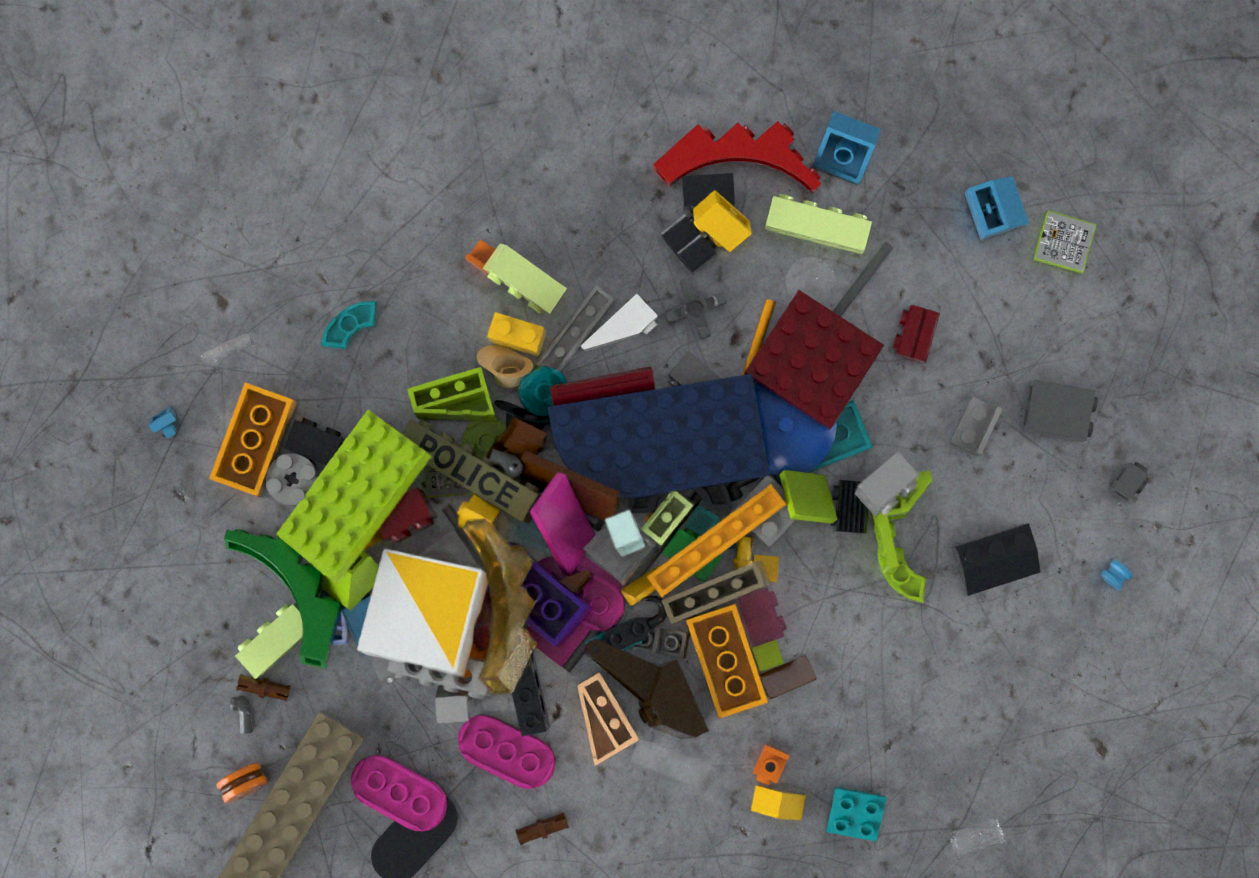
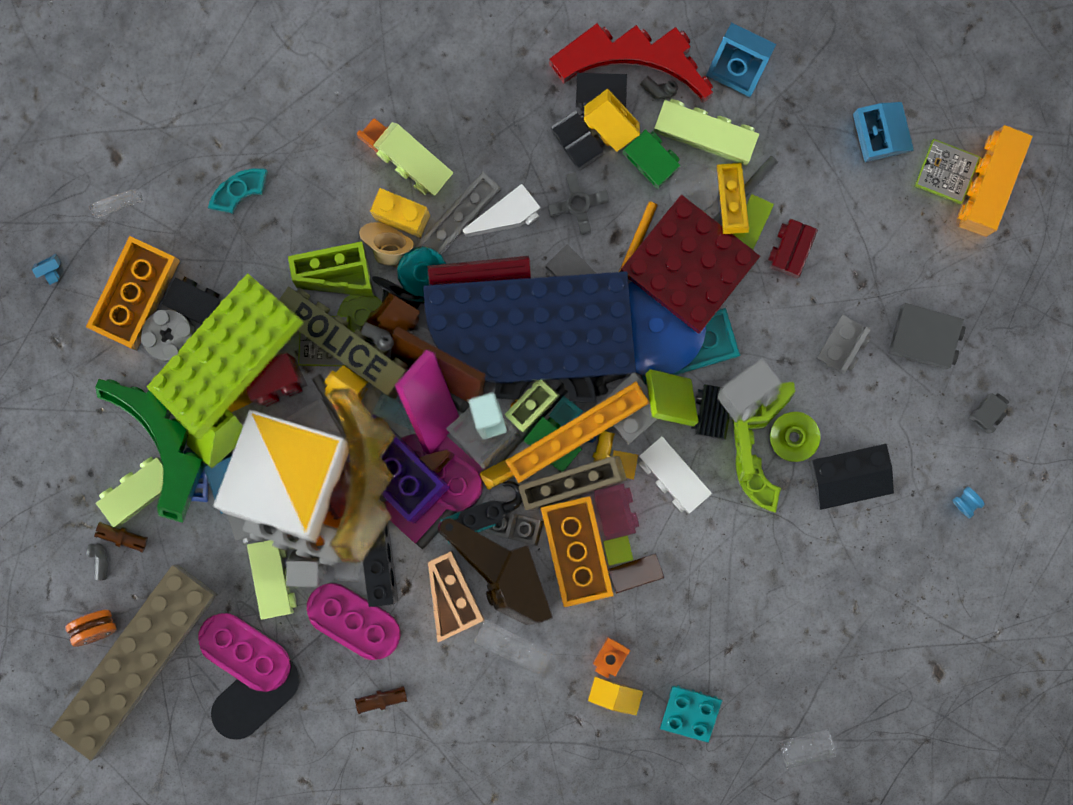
camera: 10 degrees right, 0 degrees up
none -> yellowish green brick [247,540,297,620]
none -> green brick [623,129,680,190]
none -> white brick [638,436,712,514]
none -> dark grey arm [640,76,678,100]
none -> yellow tile [717,163,749,234]
none -> lime tile [733,194,774,250]
none -> lime dish [770,412,821,462]
none -> light orange brick [957,125,1033,237]

